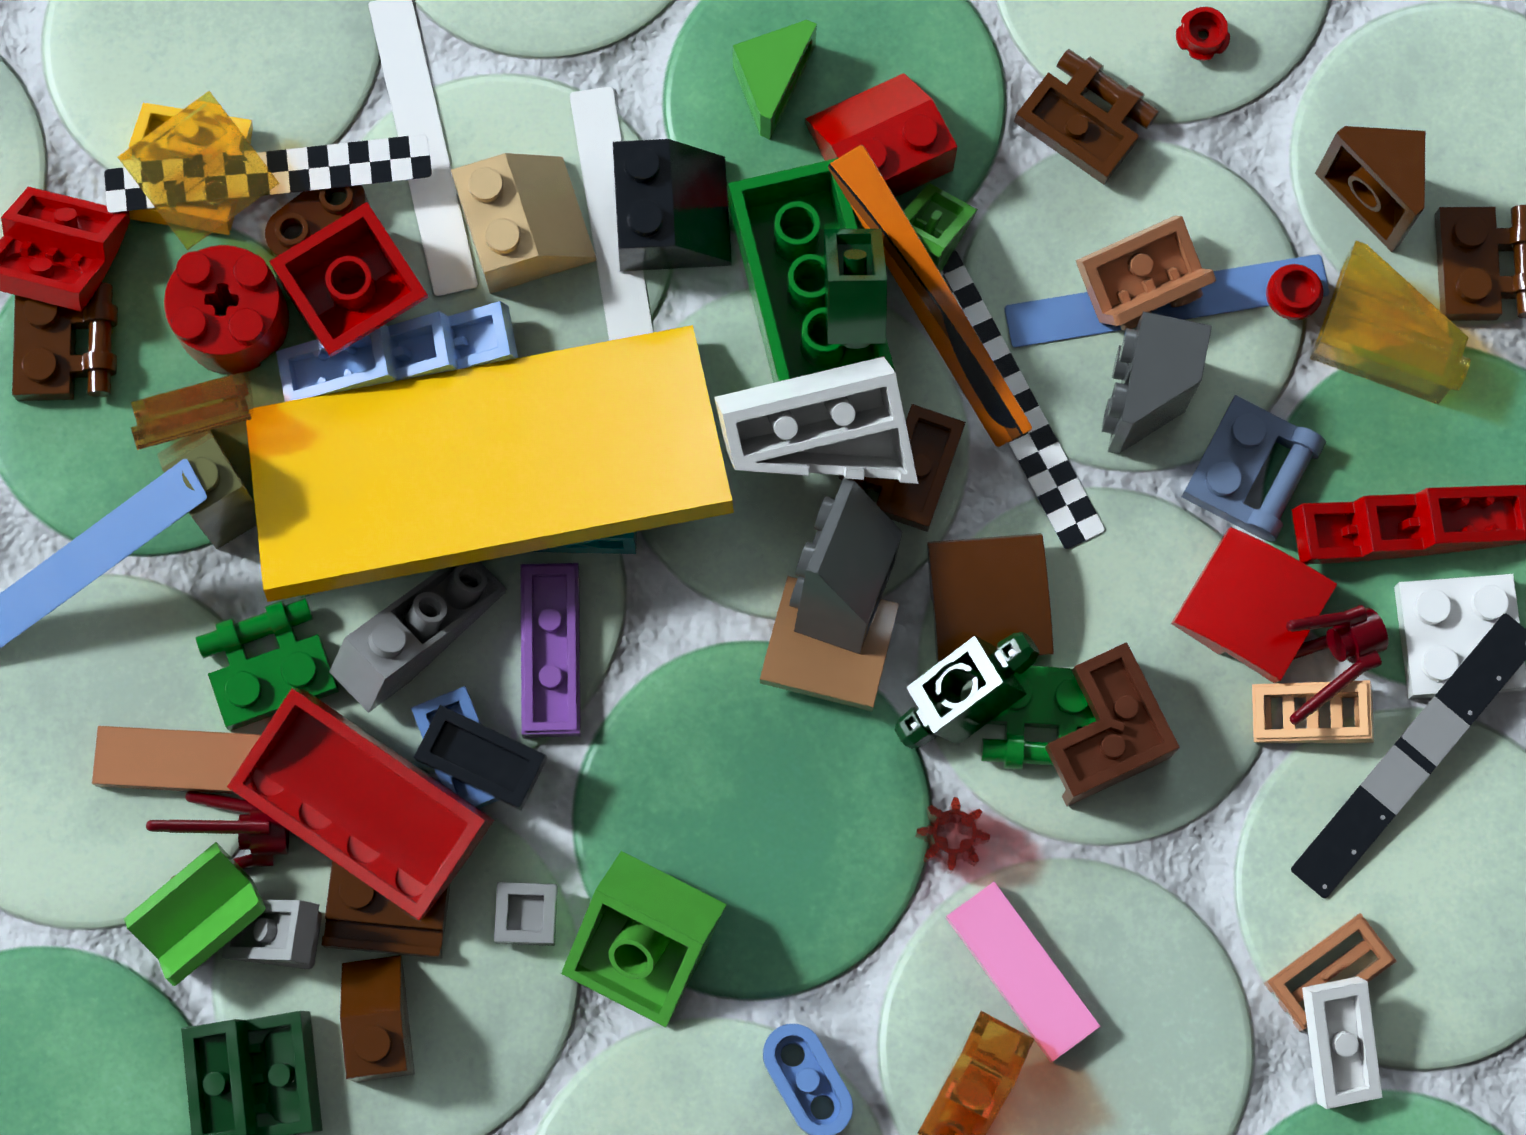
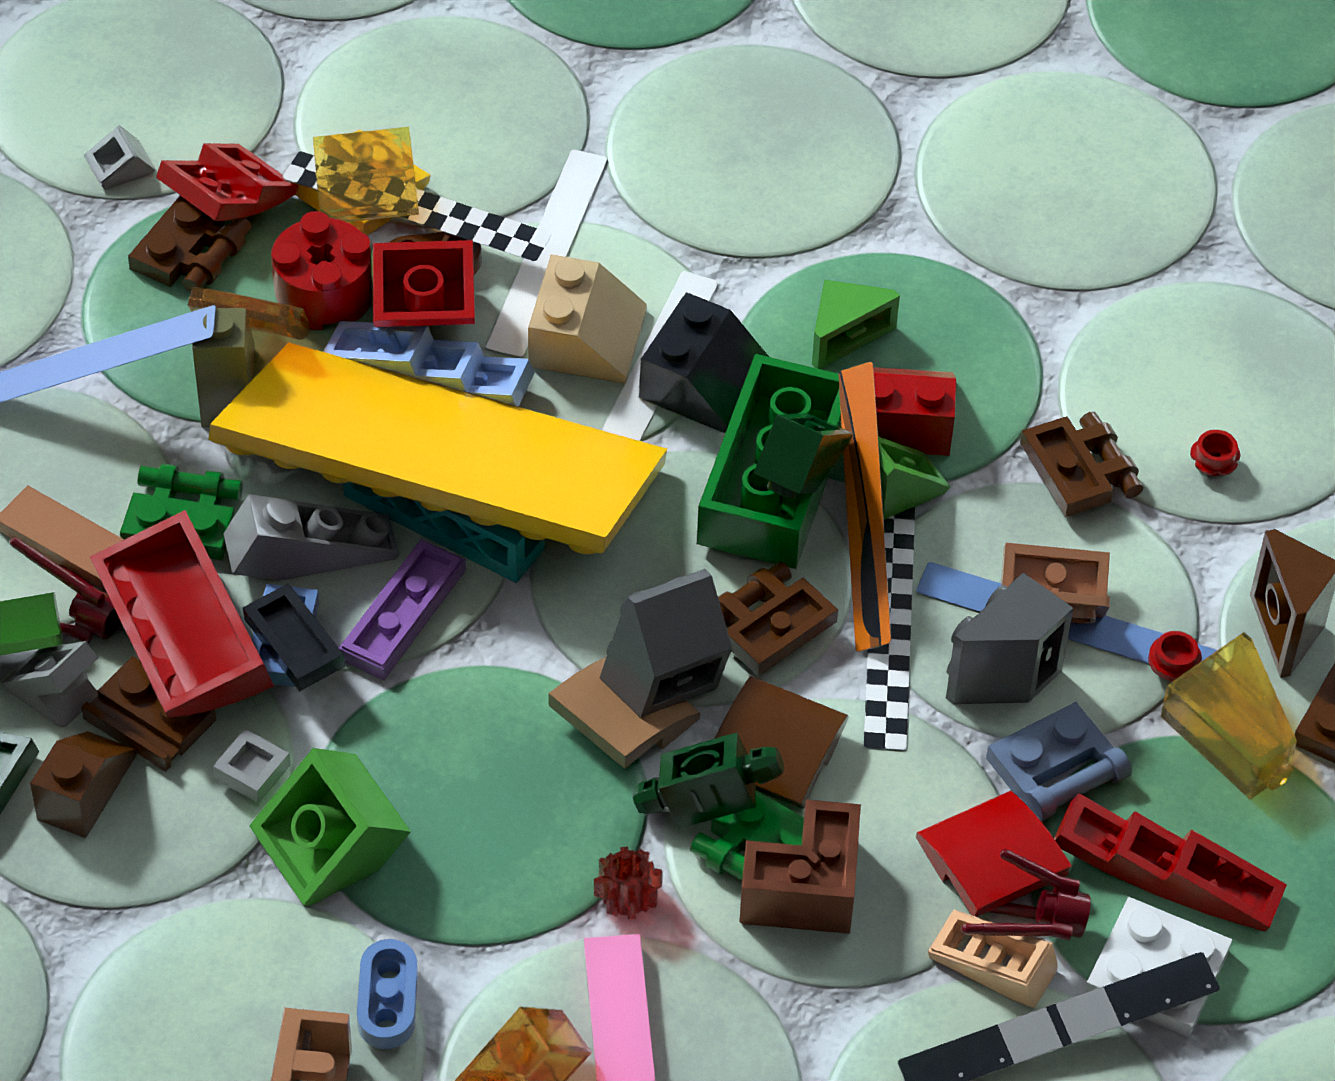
camera: 30 degrees right, 25 degrees down
white wedge [714,357,918,484] -> none

